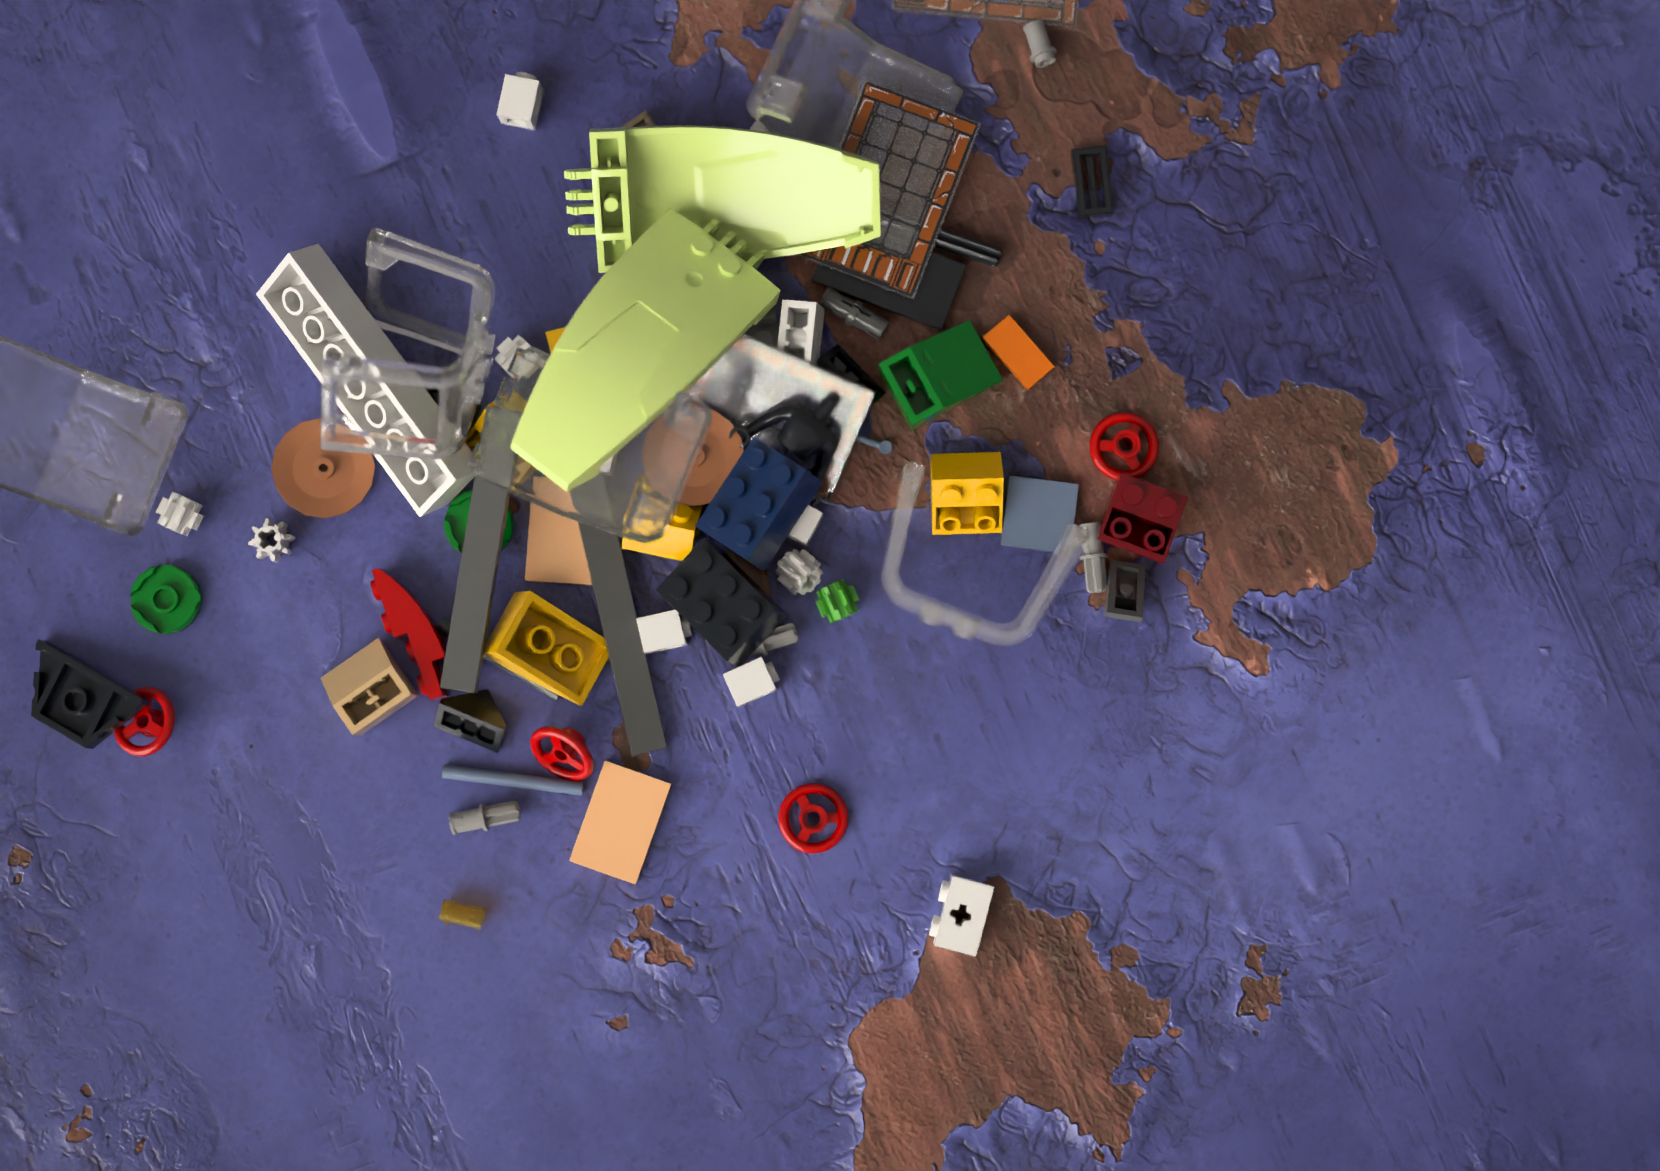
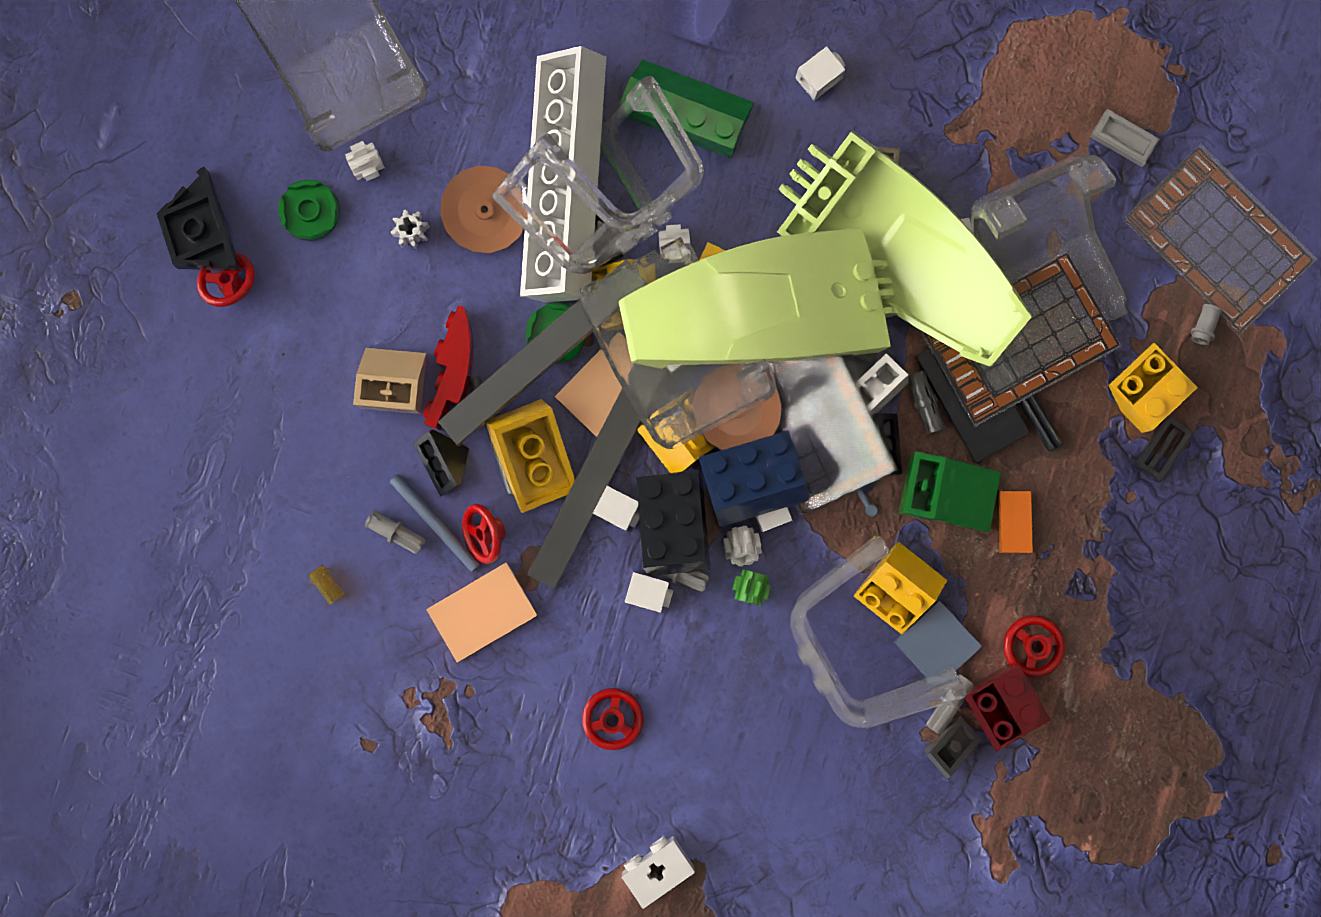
camera: 40 degrees right, 0 degrees up
black piece [729,396,838,507] -> none
none -> green slope [619,59,754,159]
none -> yellow slope [1108,343,1198,433]

